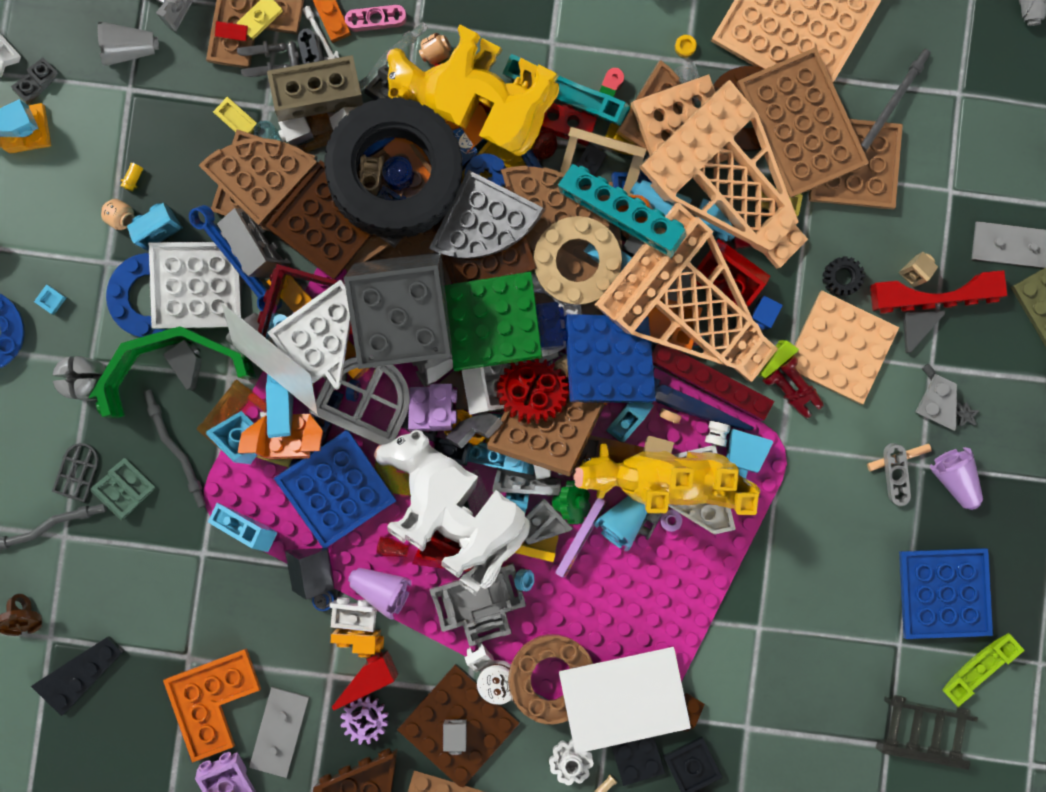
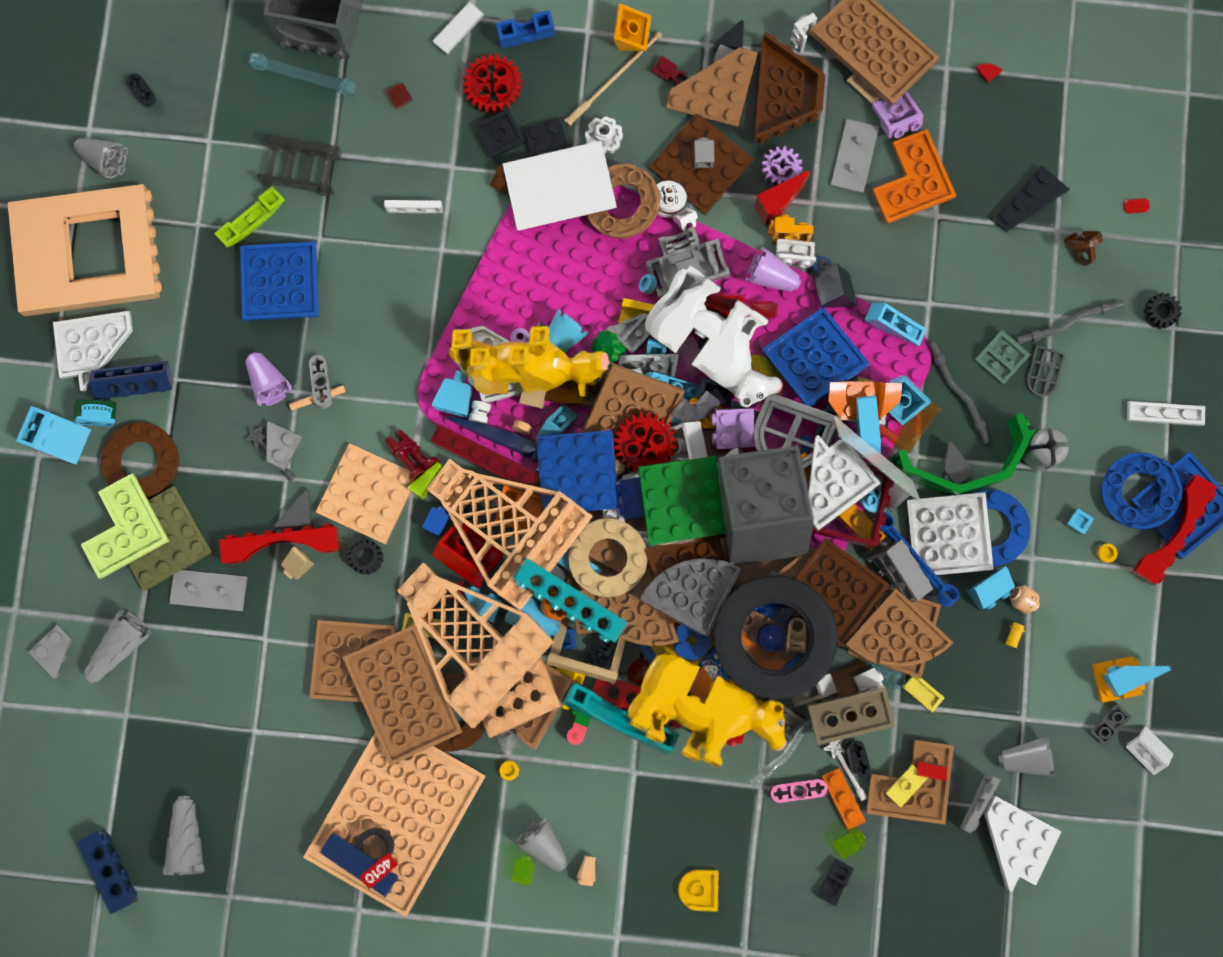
camera: 175 degrees right, 5 degrees down
flat silver piece [237,41,300,77] -> none
light nougat head [419,33,452,65] -> none
lavender tile [556,498,608,578] -> none
flat silver bar [861,49,931,152] -> none
none -> white tile [384,200,443,213]
none -> yellow tile [1096,543,1118,563]

